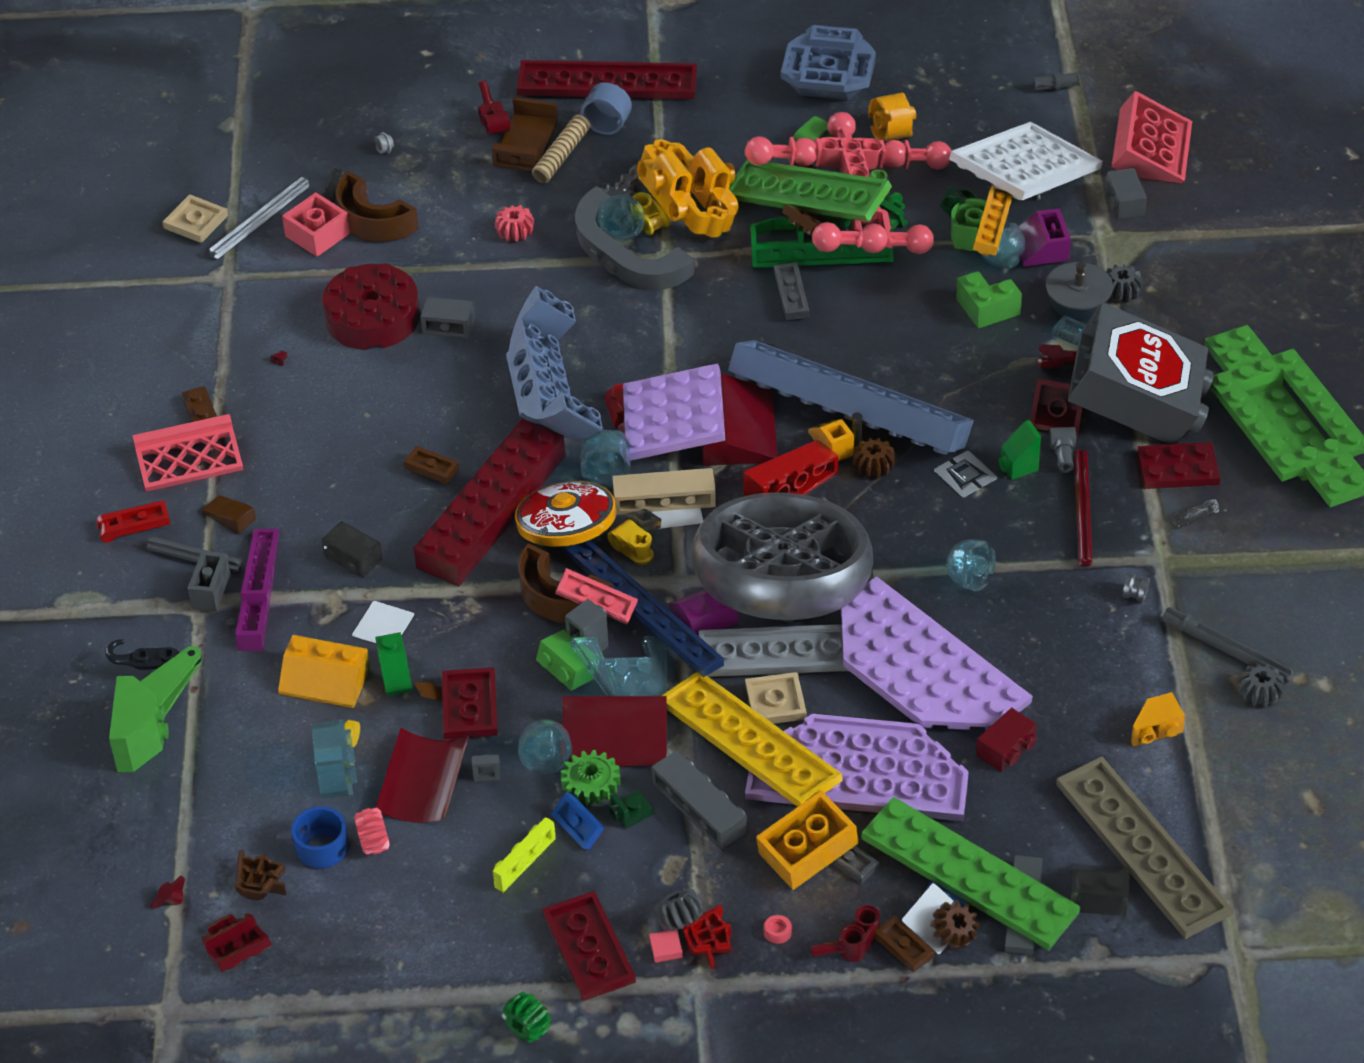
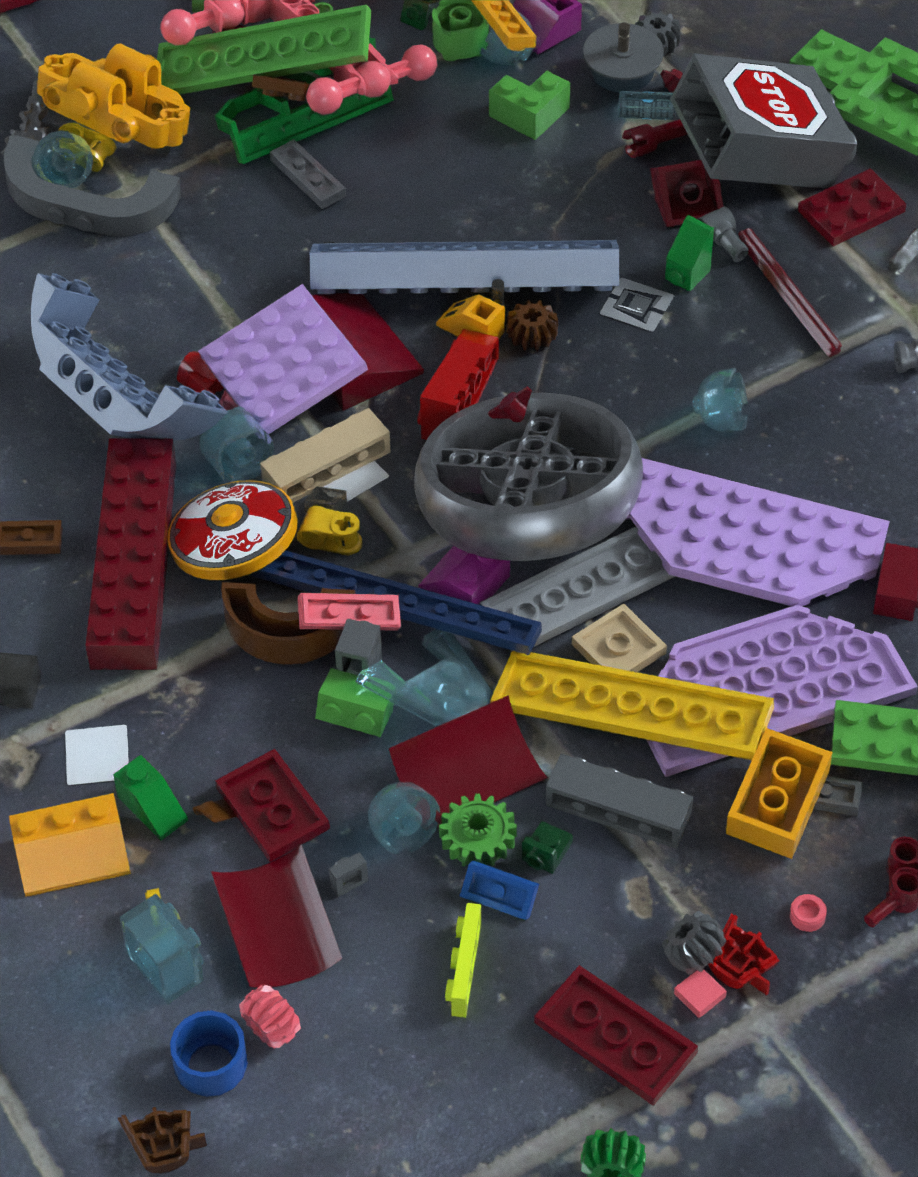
camera: 30 degrees left, 5 degrees up
none -> dark red piece [488,386,532,423]

